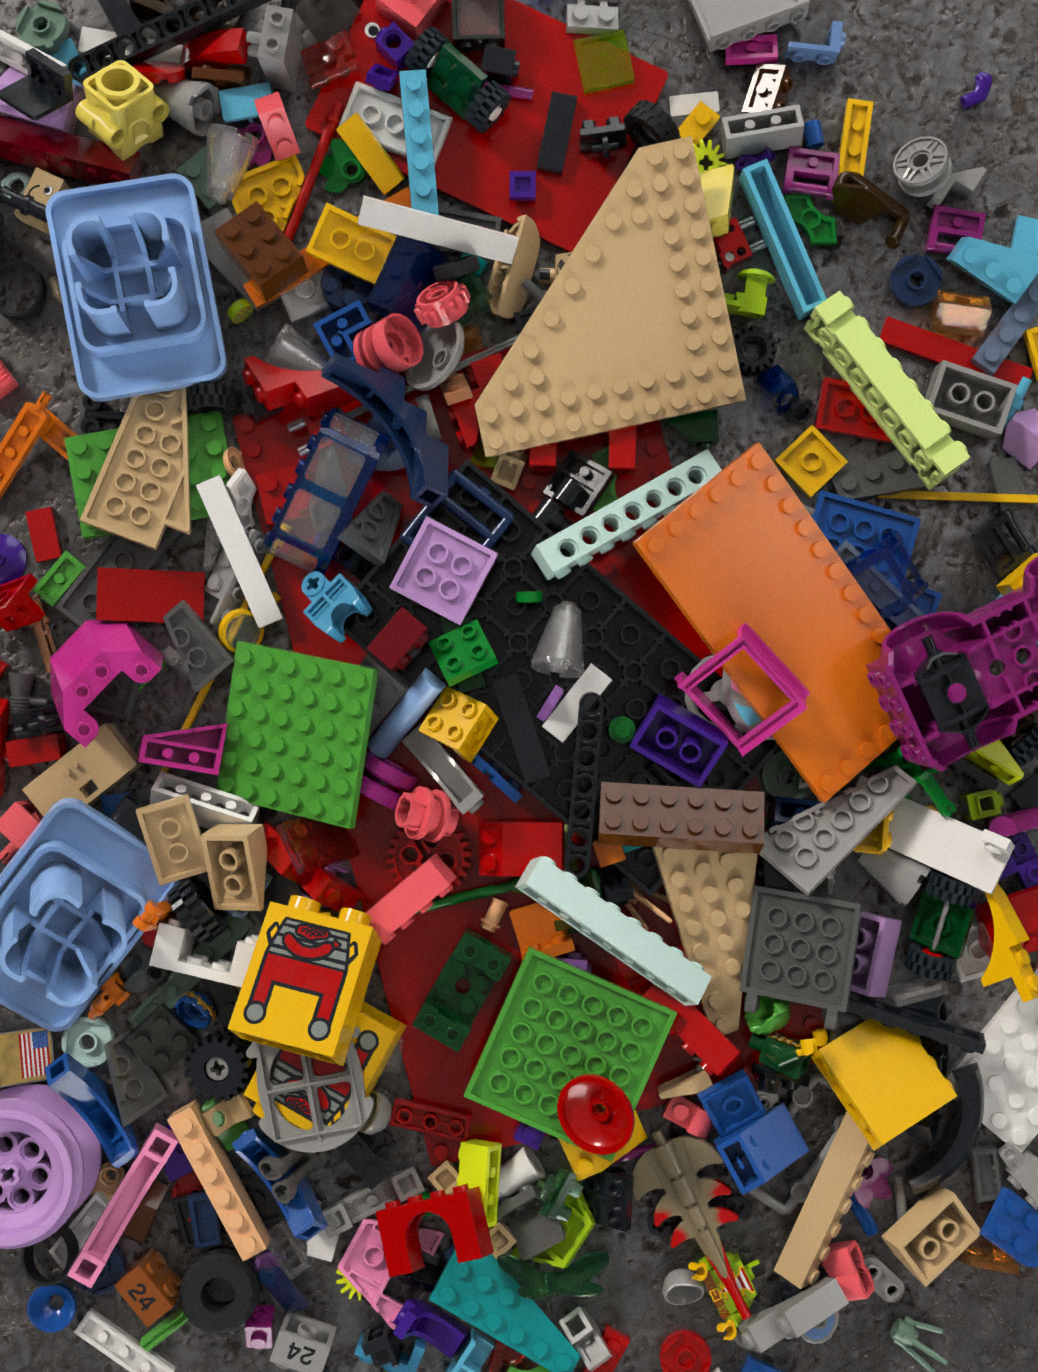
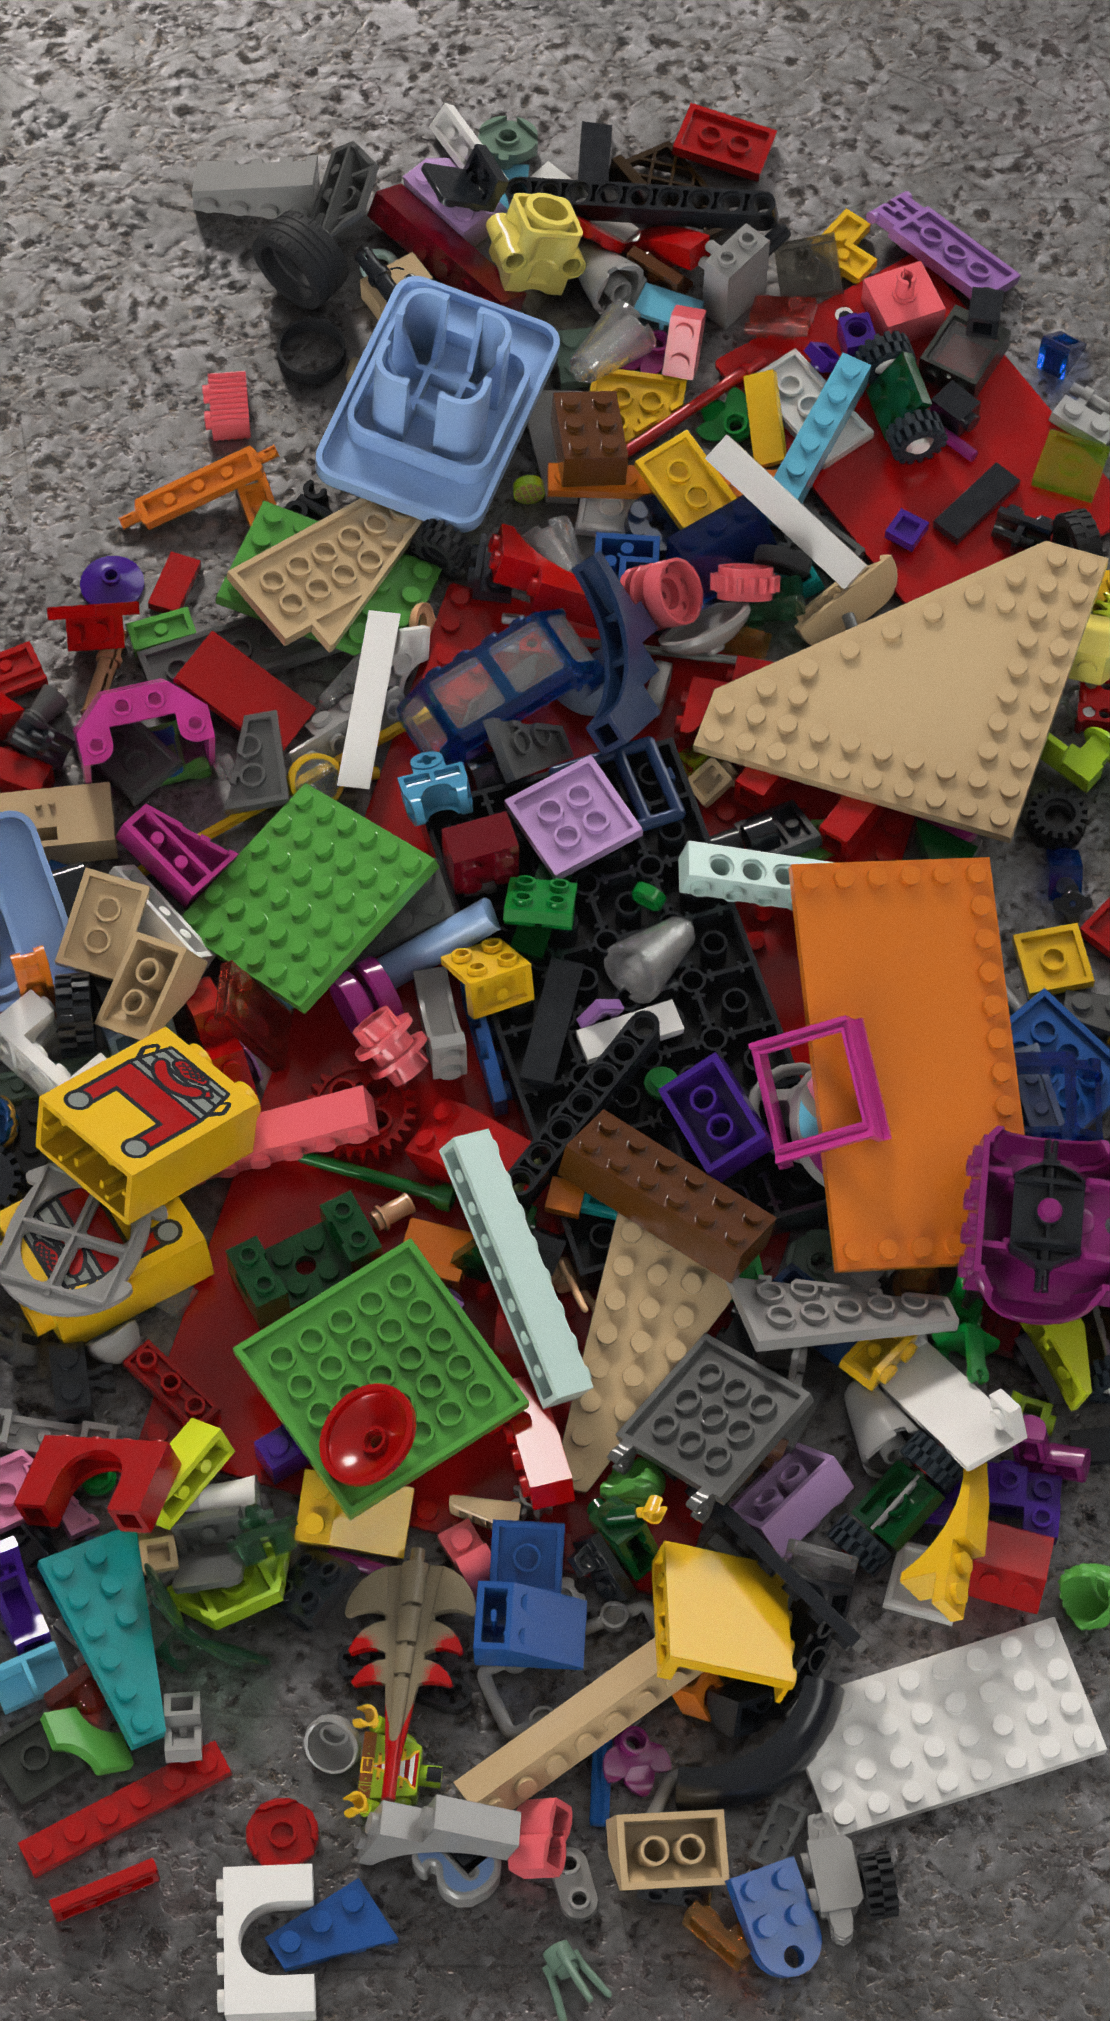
camera: 30 degrees right, 25 degrees down
nougat plate [440,373,473,406] -> none

